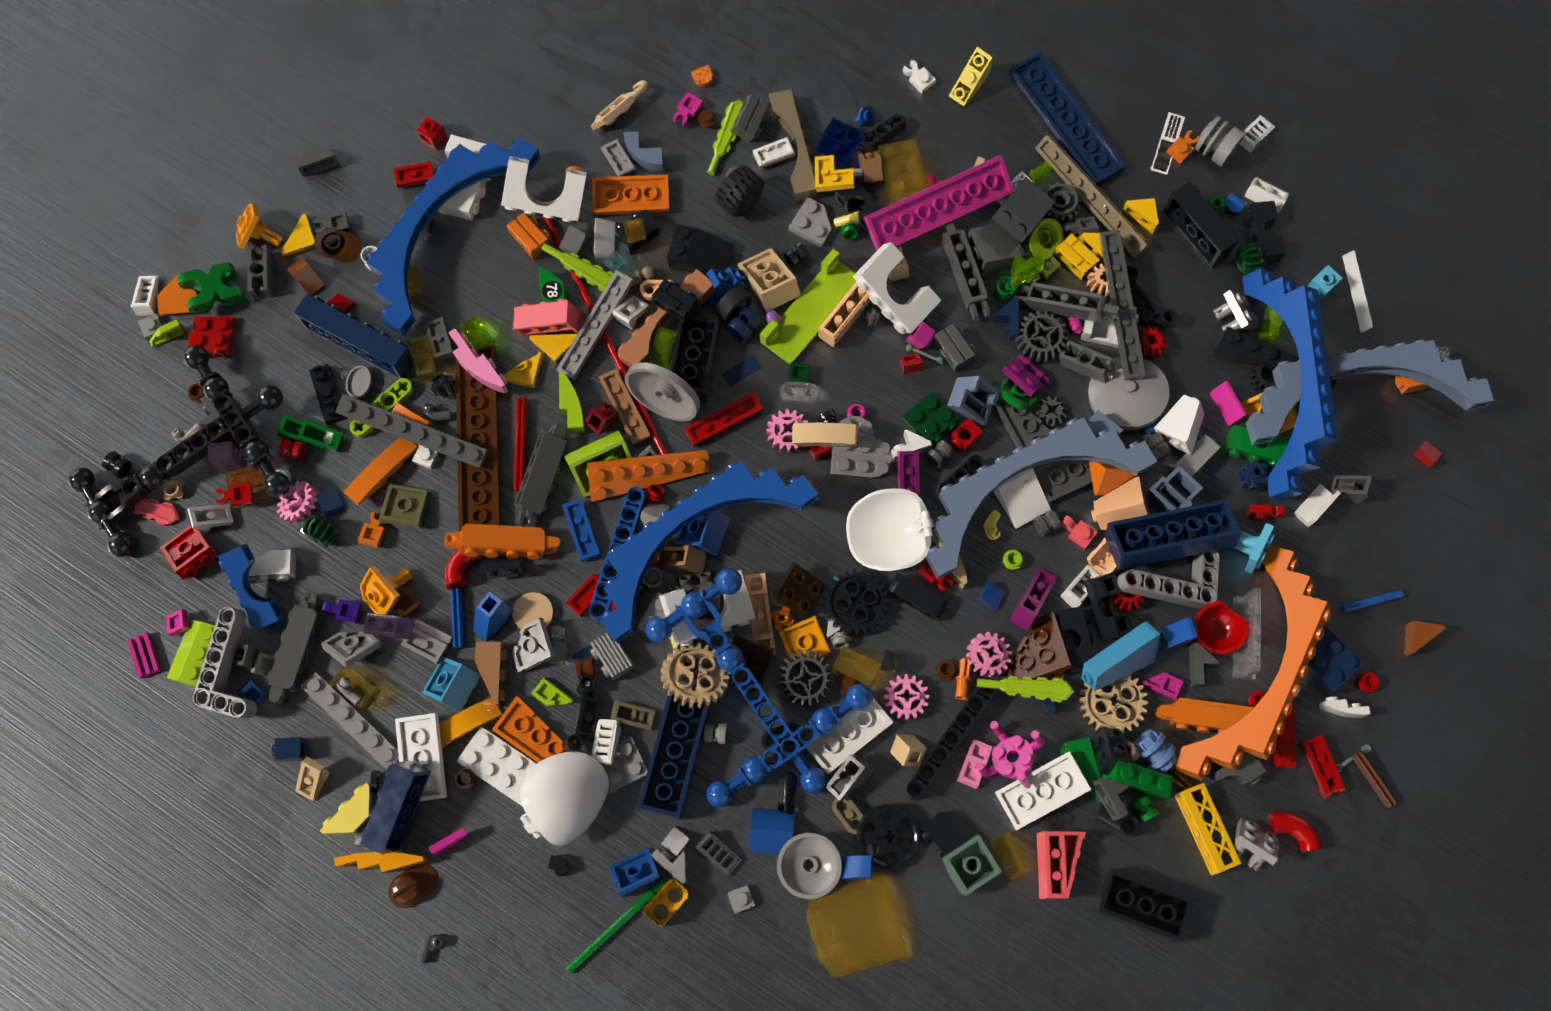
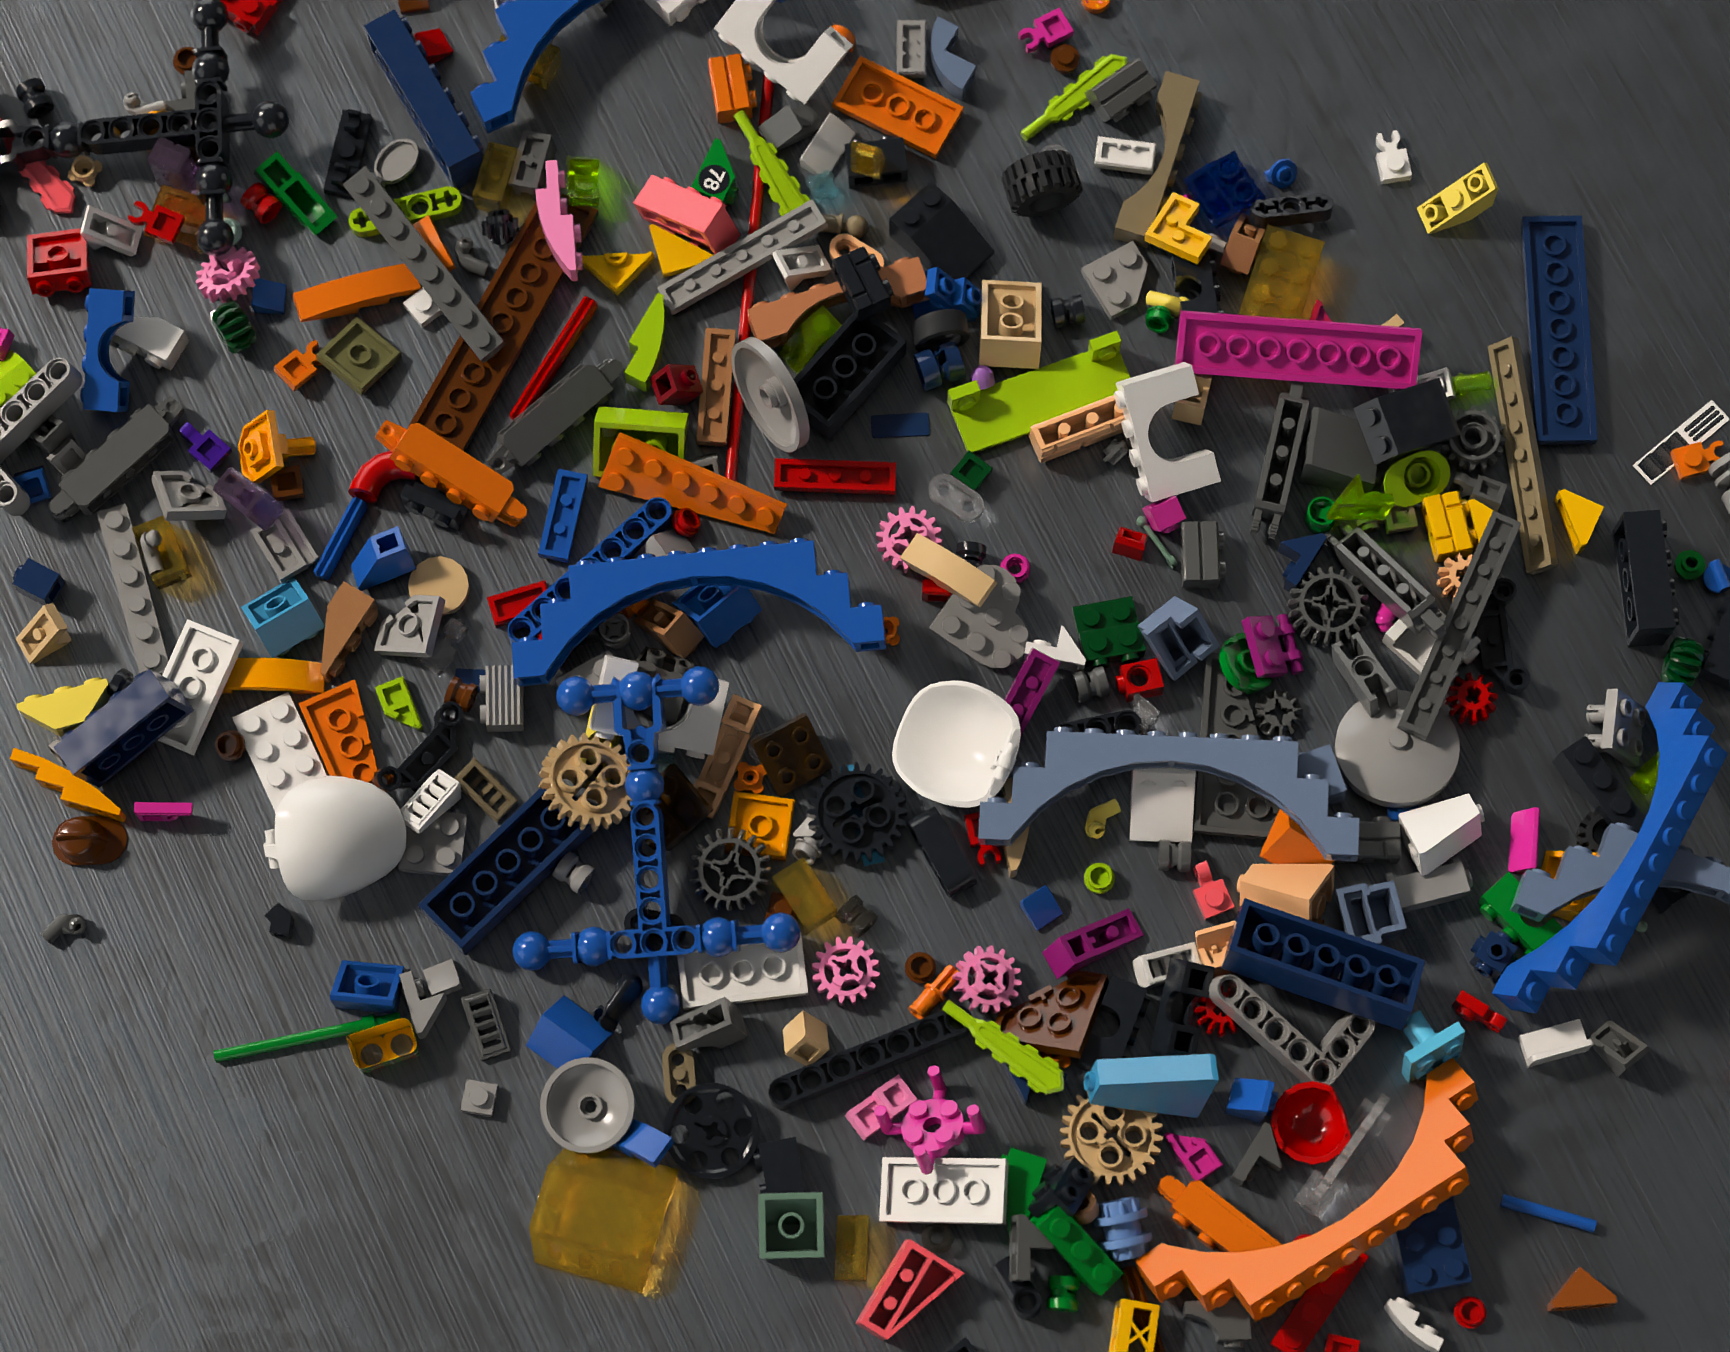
camera: 30 degrees right, 0 degrees up
none -> clear slope [1132,693,1160,735]

